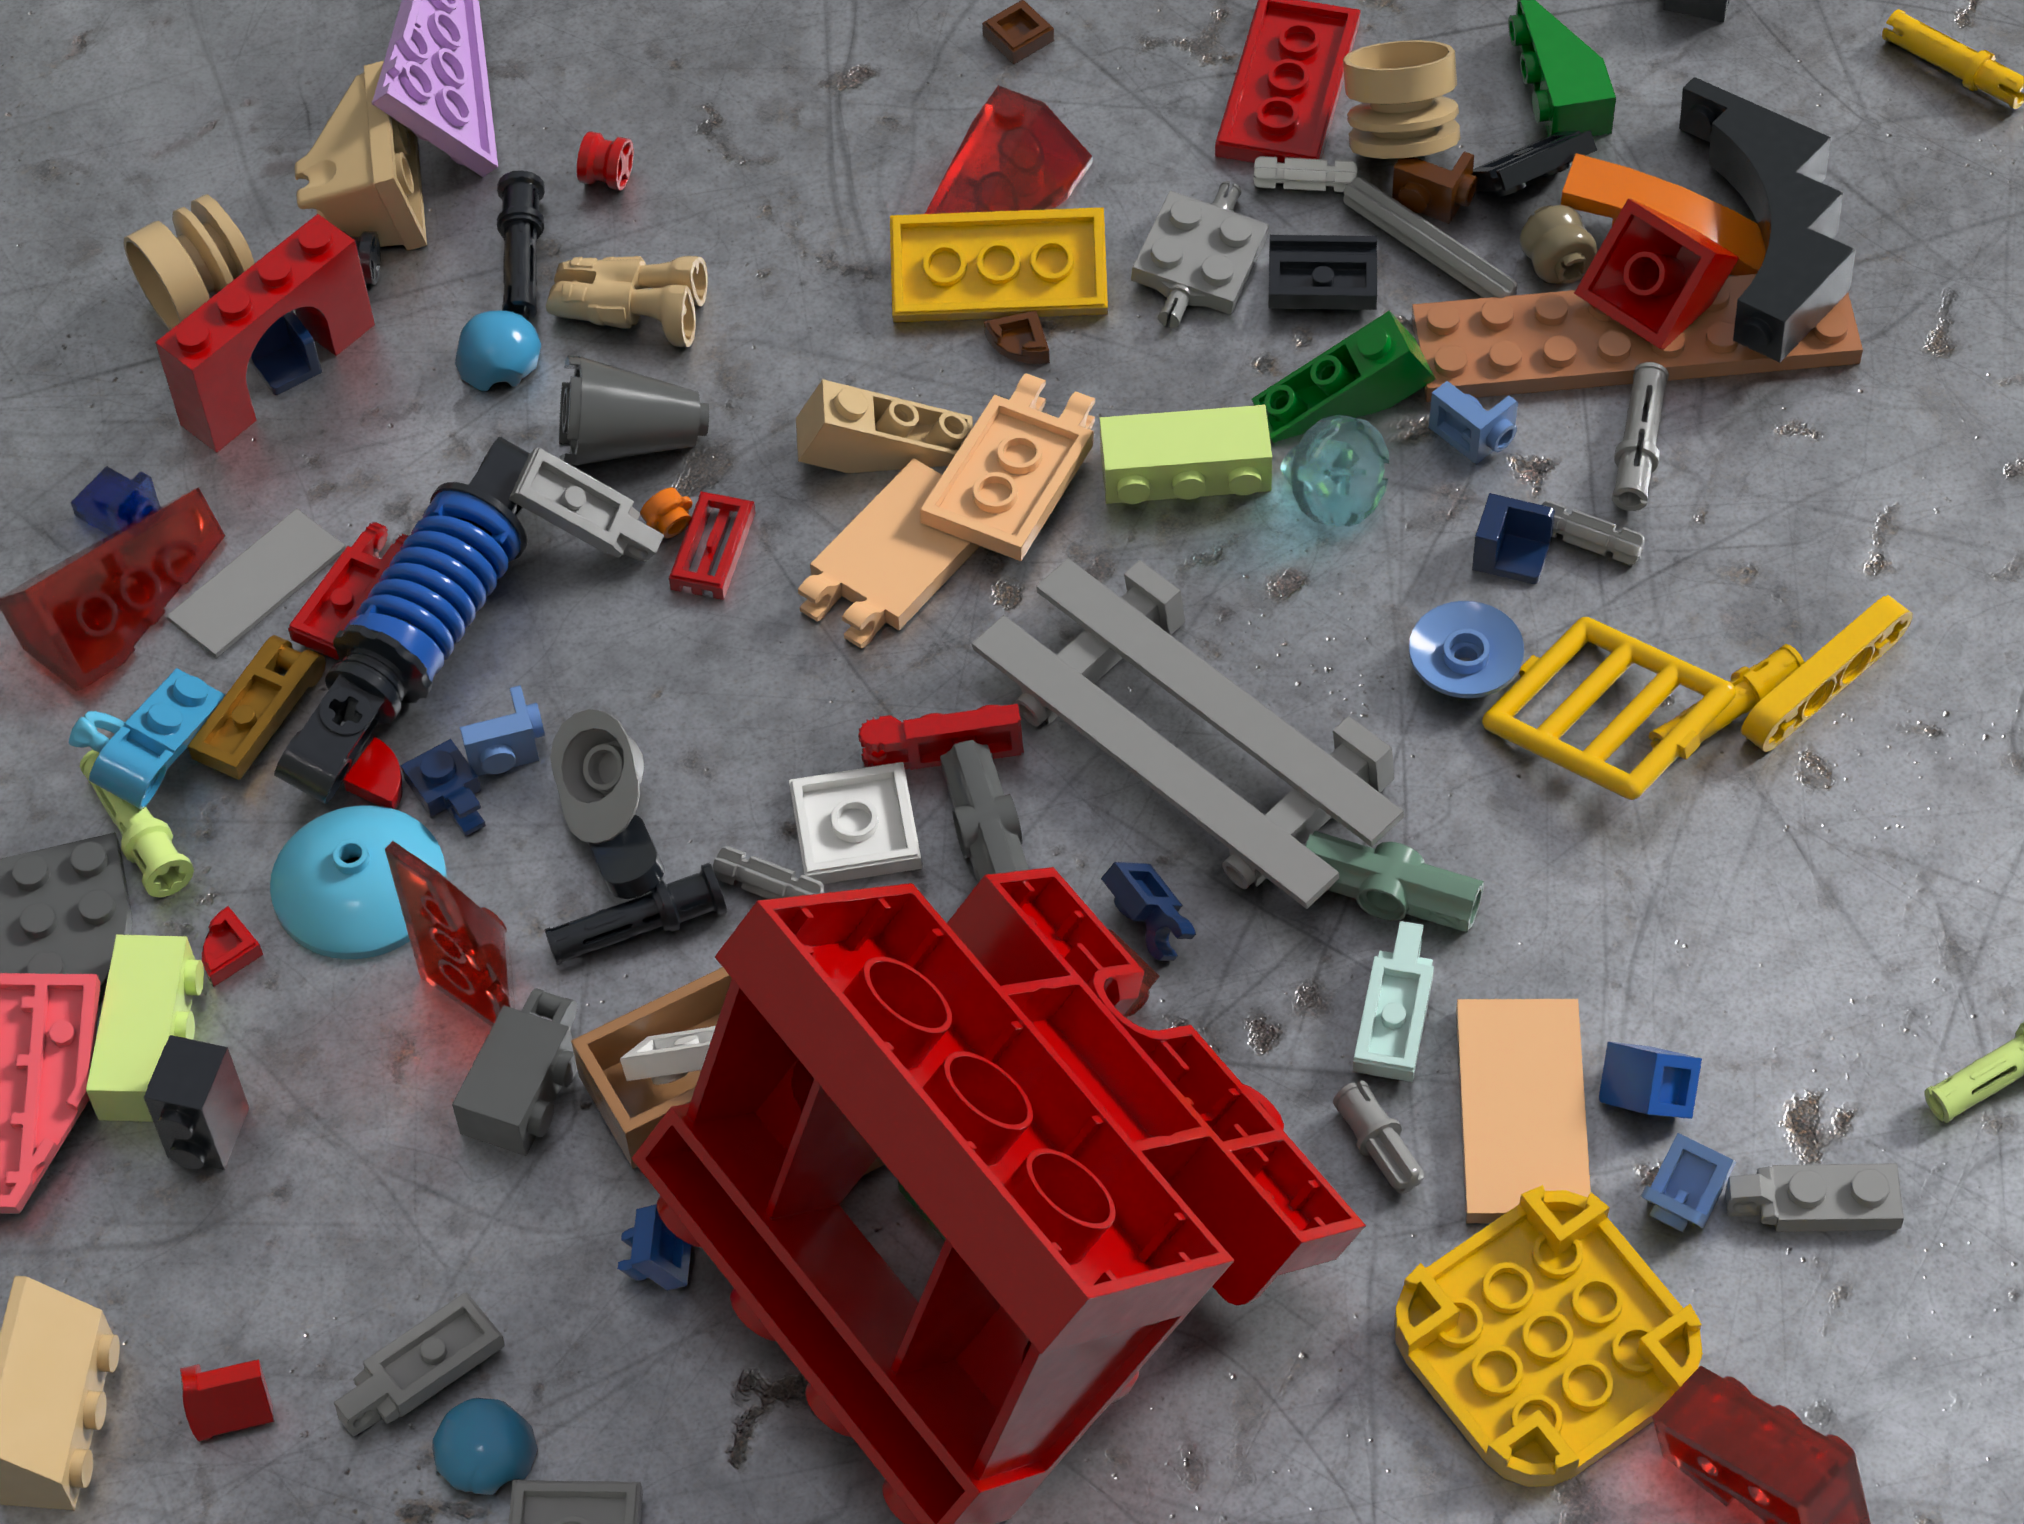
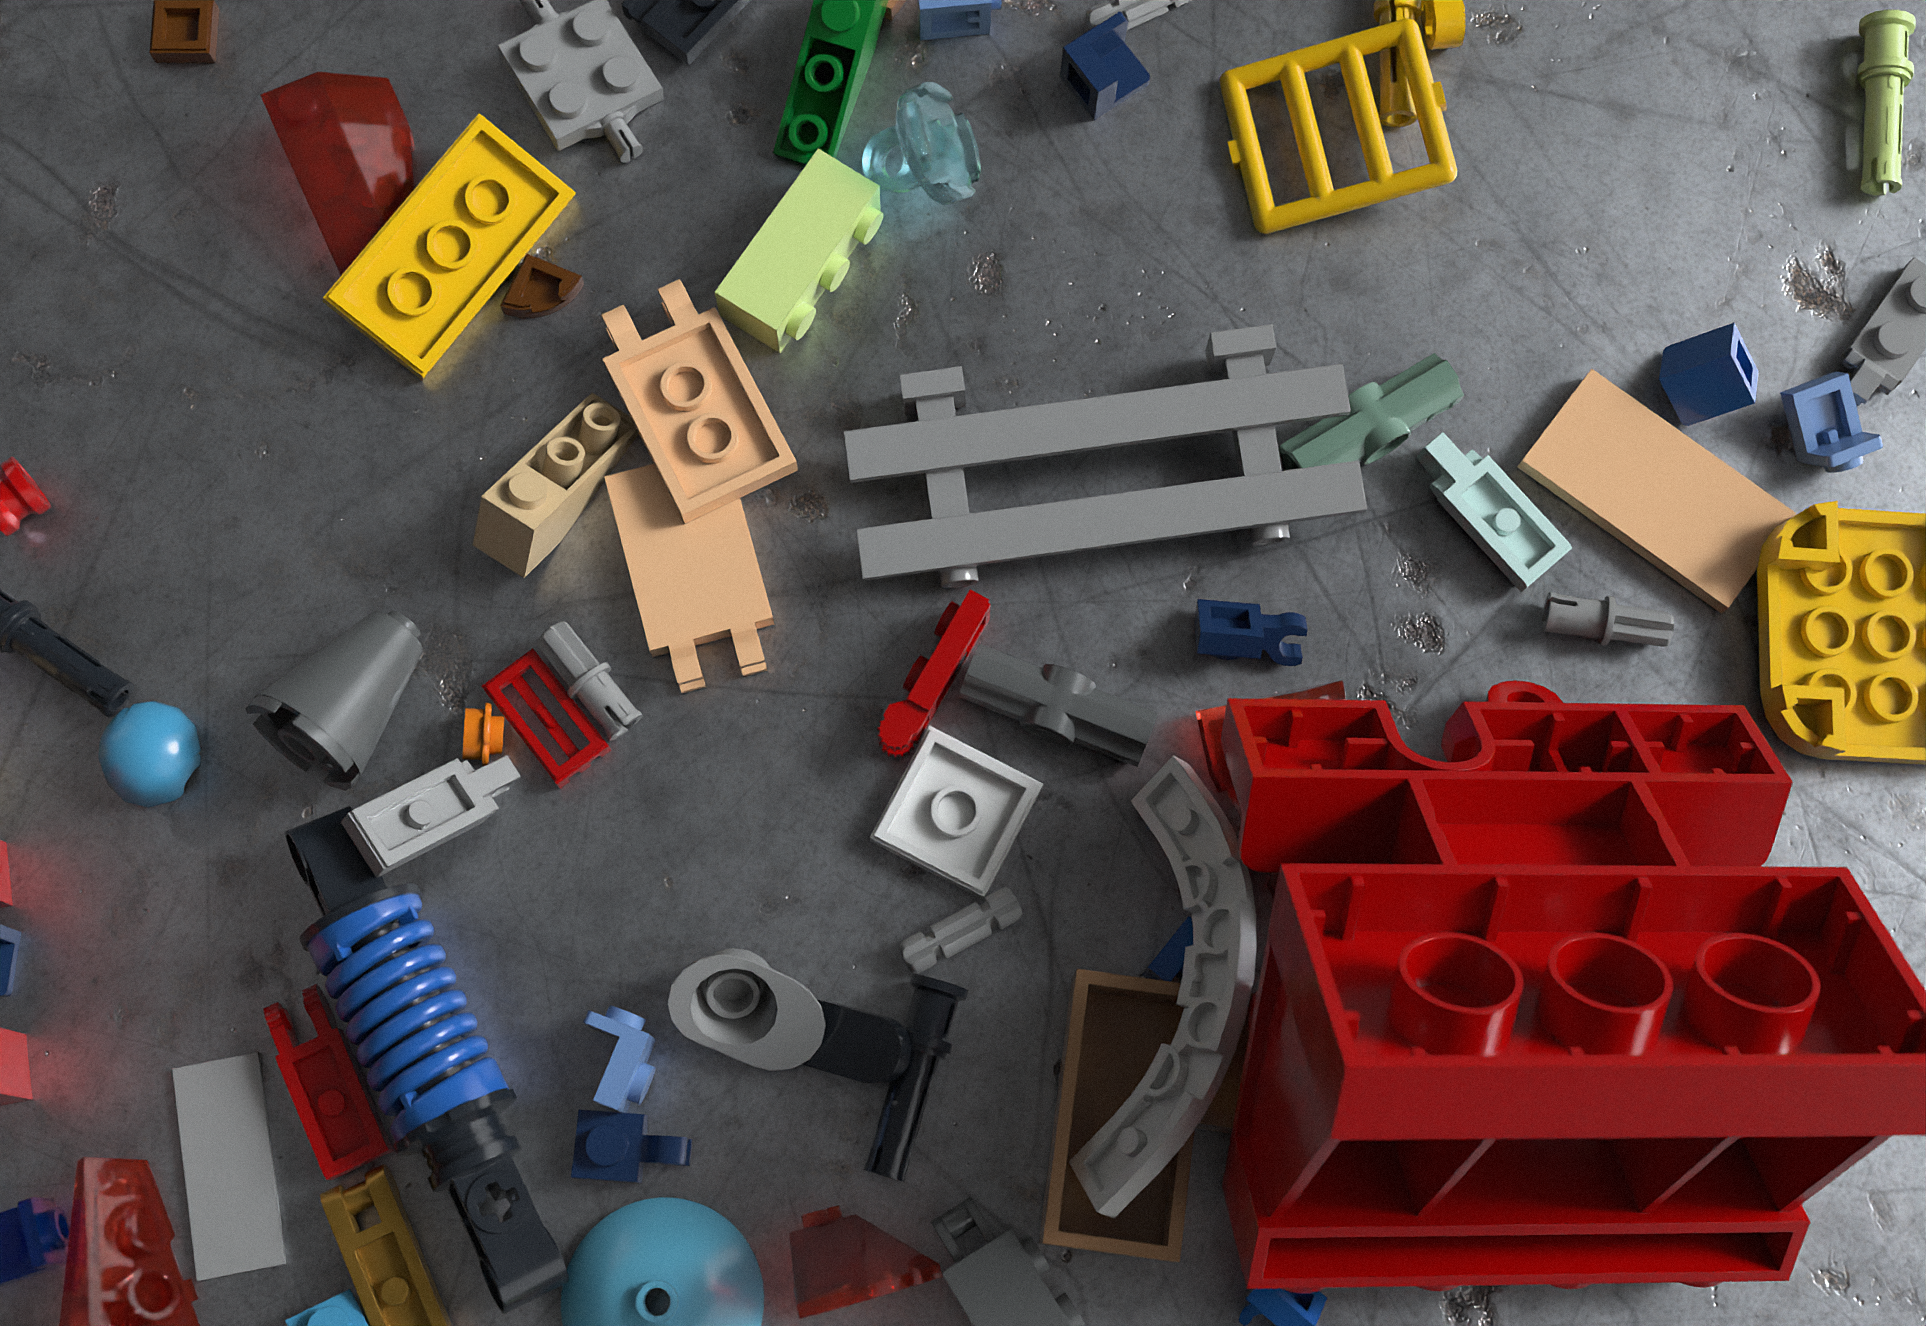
camera: 60 degrees left, 20 degrees up
red tile [343,737,403,809] -> none
tan piece [546,256,708,347] -> none
medium blue dish [1409,601,1524,698] -> none
none -> light grey axle [537,621,643,741]

